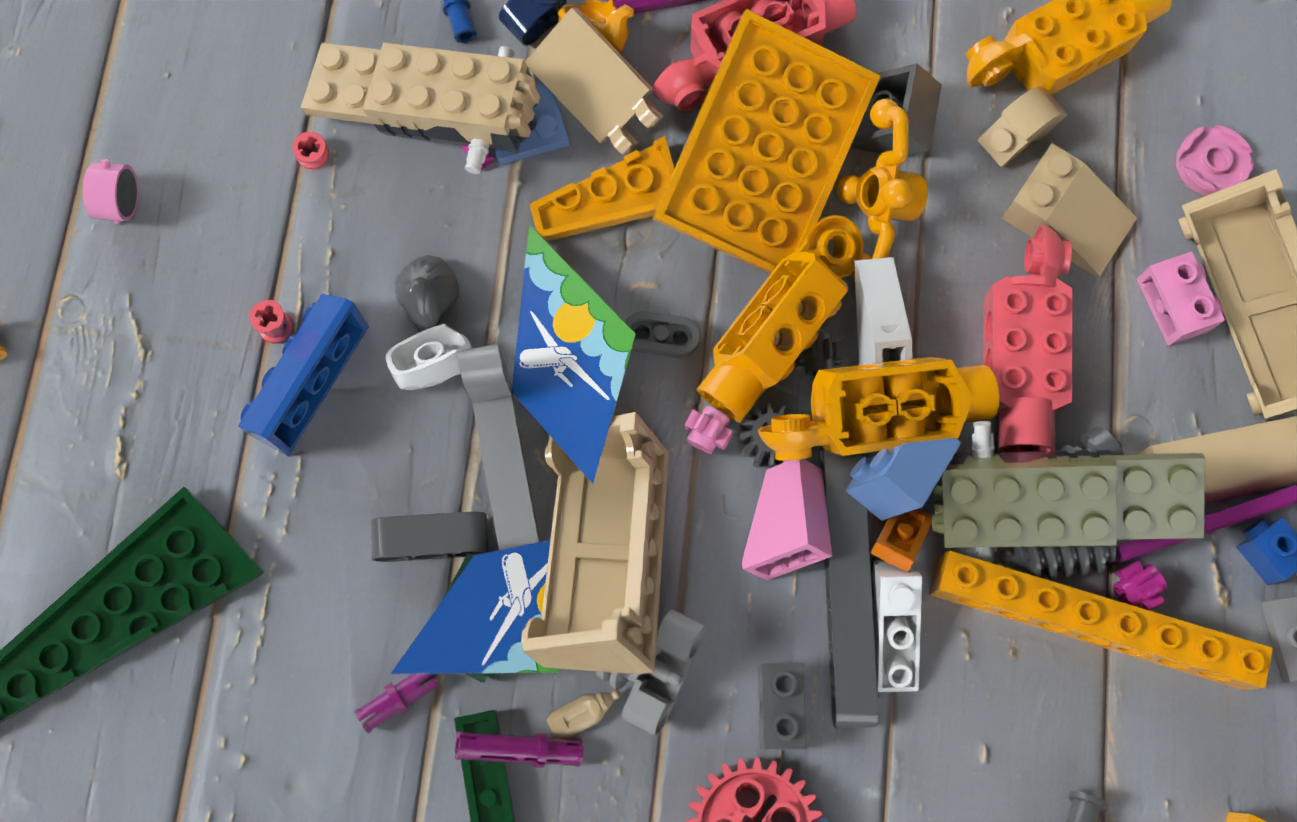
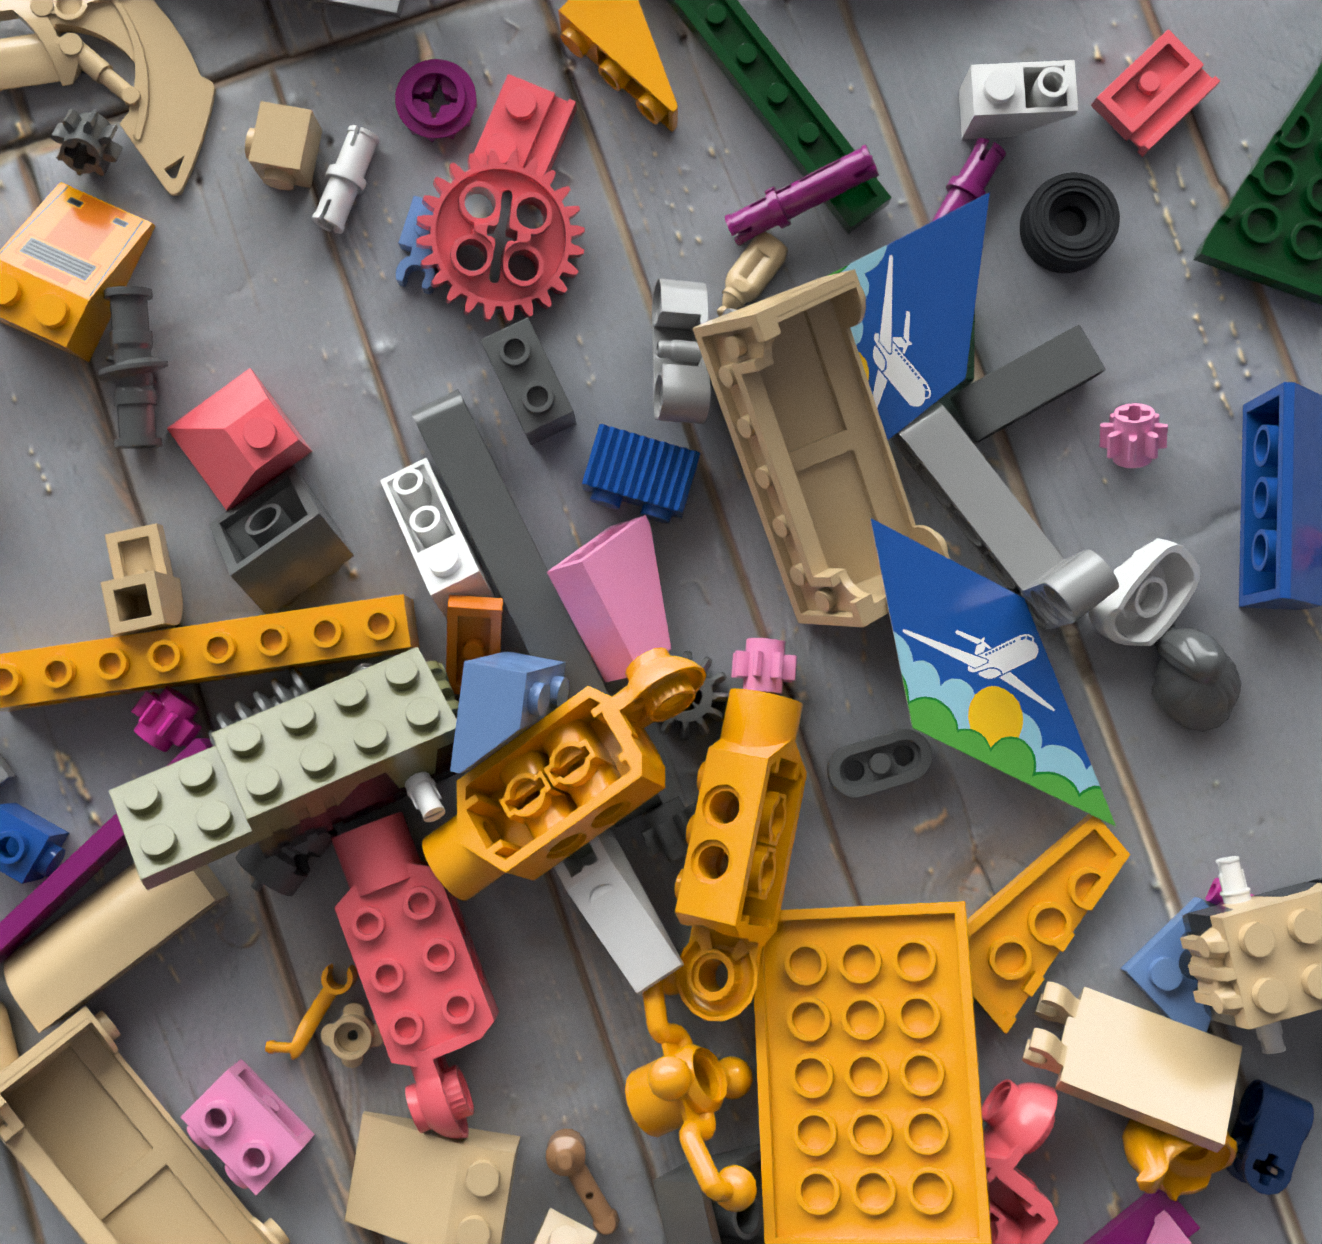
camera: 150 degrees right, 10 degrees up
none -> tan brick [100,523,183,636]
none -> coral slope [167,368,312,511]
none -> dark grey slope [209,465,354,614]
none -> light orange piece [265,963,358,1060]
none -> tan plate [321,1002,383,1068]
none -> medium nougat piece [546,1128,620,1235]
none -> blue brick [582,424,700,523]
none -> white slope [959,60,1078,139]
none -> black tyre [1020,172,1120,273]
none -> coral plate [1091,29,1220,157]
none -> bright pink gear [1099,403,1168,468]

